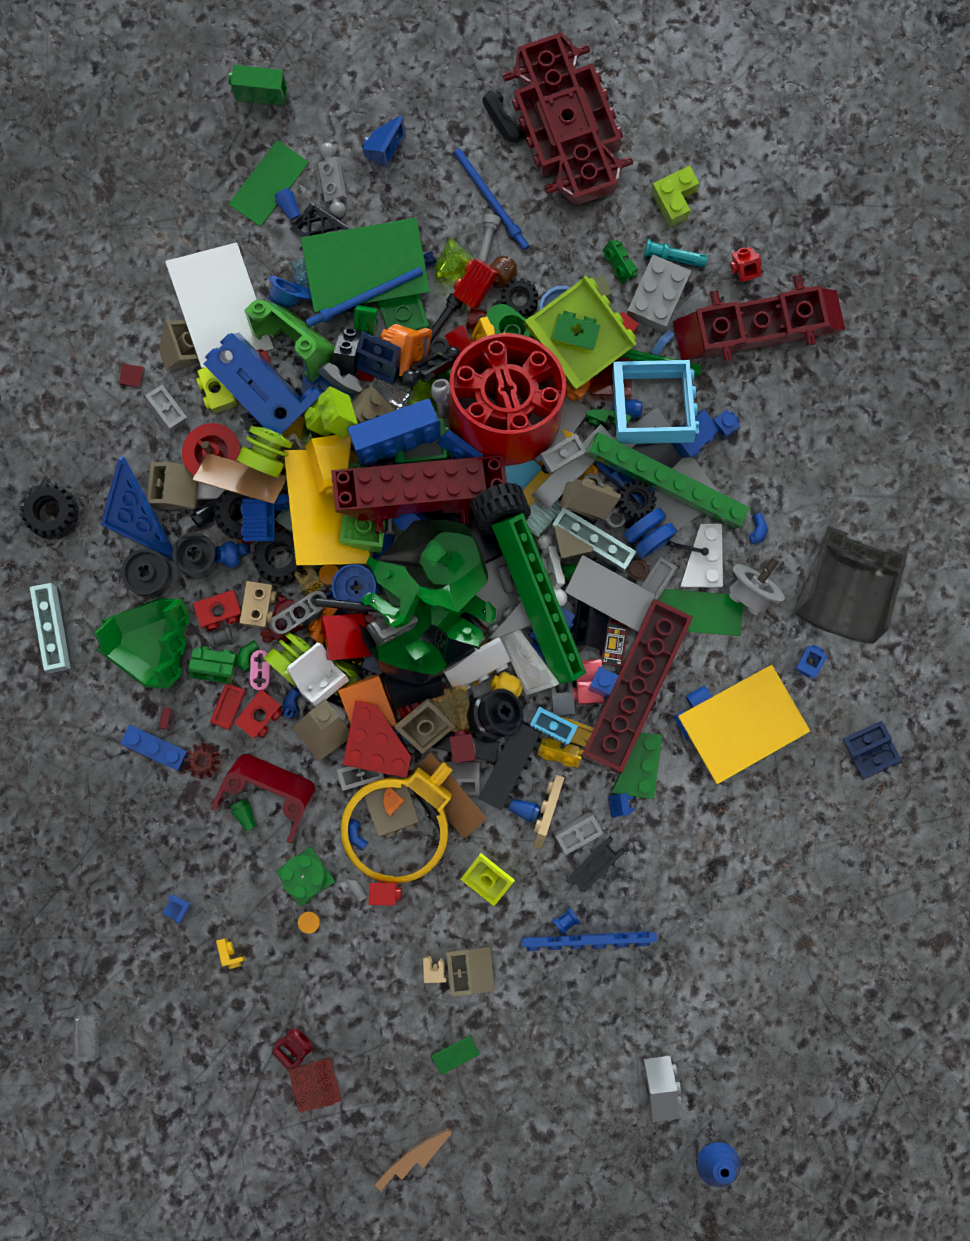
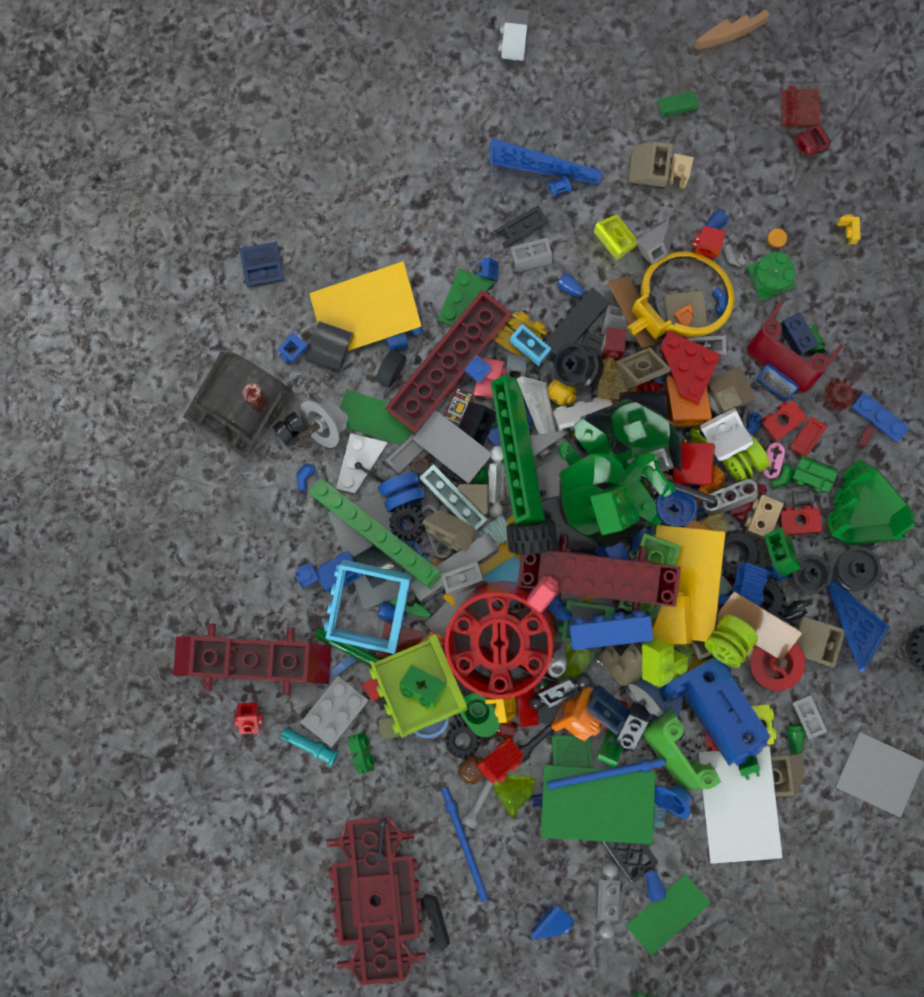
camera: 170 degrees left, 0 degrees up
dark red tile [119,363,145,389] -> none
blue panel [162,894,193,924] -> none
tan wing [533,775,564,850] -> none
lime brick [651,165,699,227] -> none
none -> clear red wheel [242,383,264,406]
none -> black wheel [272,411,307,447]
none -> black slope [305,321,354,372]
none -> black hinge [375,818,387,861]
none -> black tyre [376,349,406,387]
none -> coral brick [527,576,559,612]
none -> green brick [590,483,640,535]
none -> light grey slope [636,221,674,265]
none -> blue cone [705,208,729,229]
none -> green tile [738,755,760,780]
none -> tile [756,363,799,402]
none -> green brick [764,527,801,577]
none -> dark blue bracket [780,313,818,356]
none -> green cone [786,724,805,754]
none -> light grey piece [836,732,924,818]

